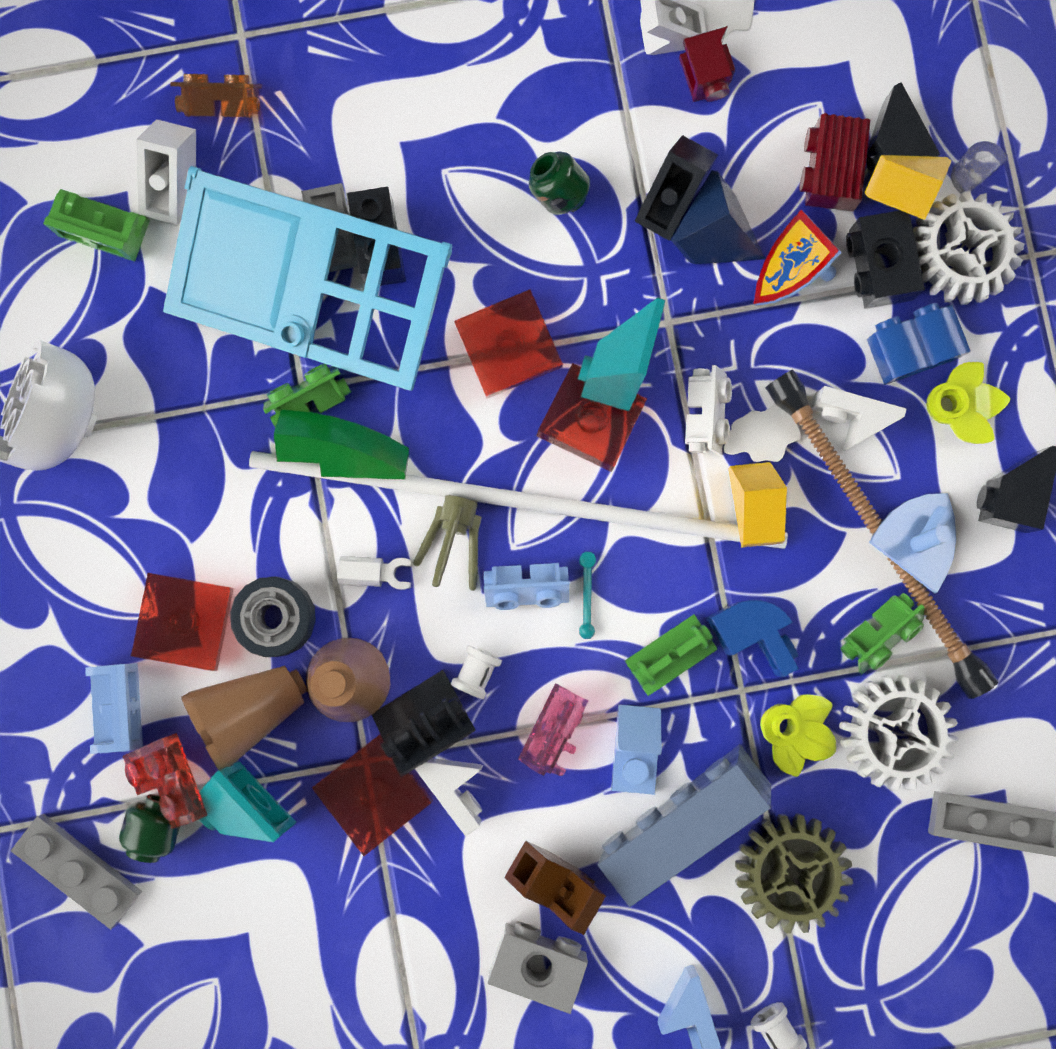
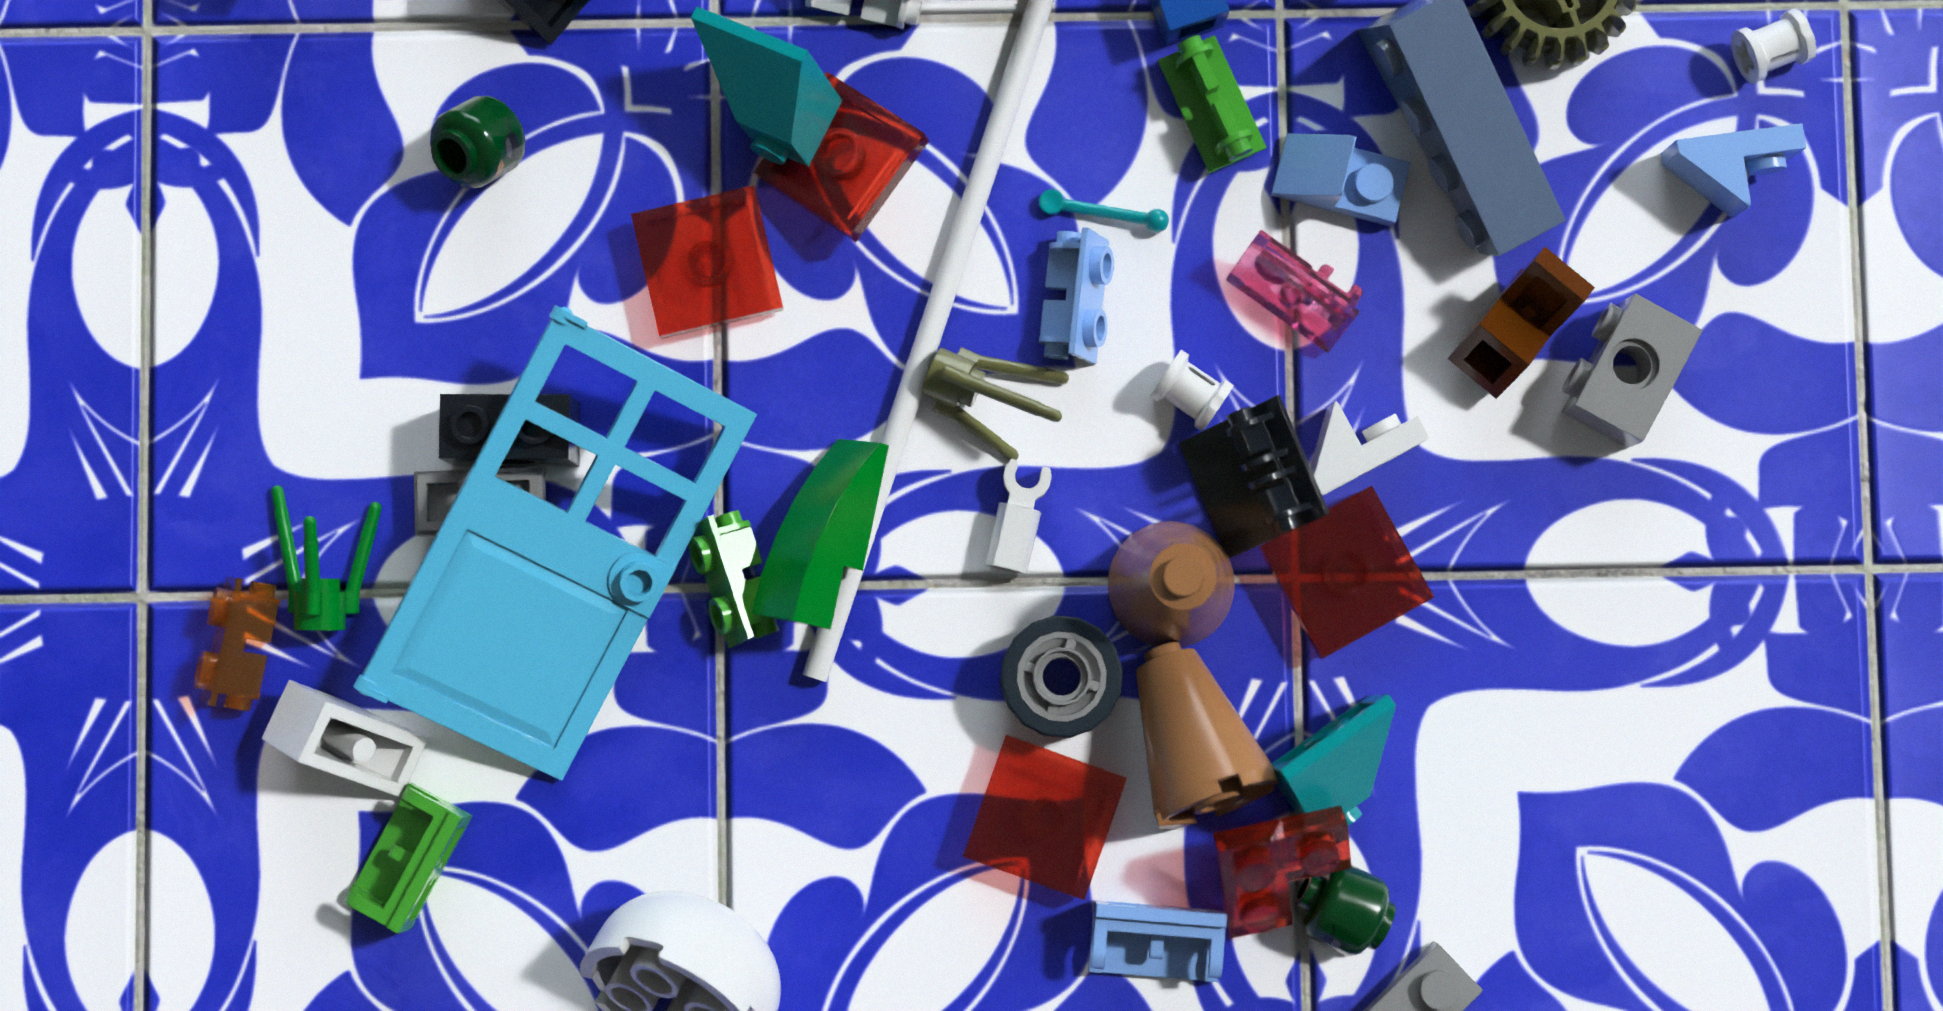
camera: 85 degrees left, 0 degrees up
none -> green plant [271,485,382,631]

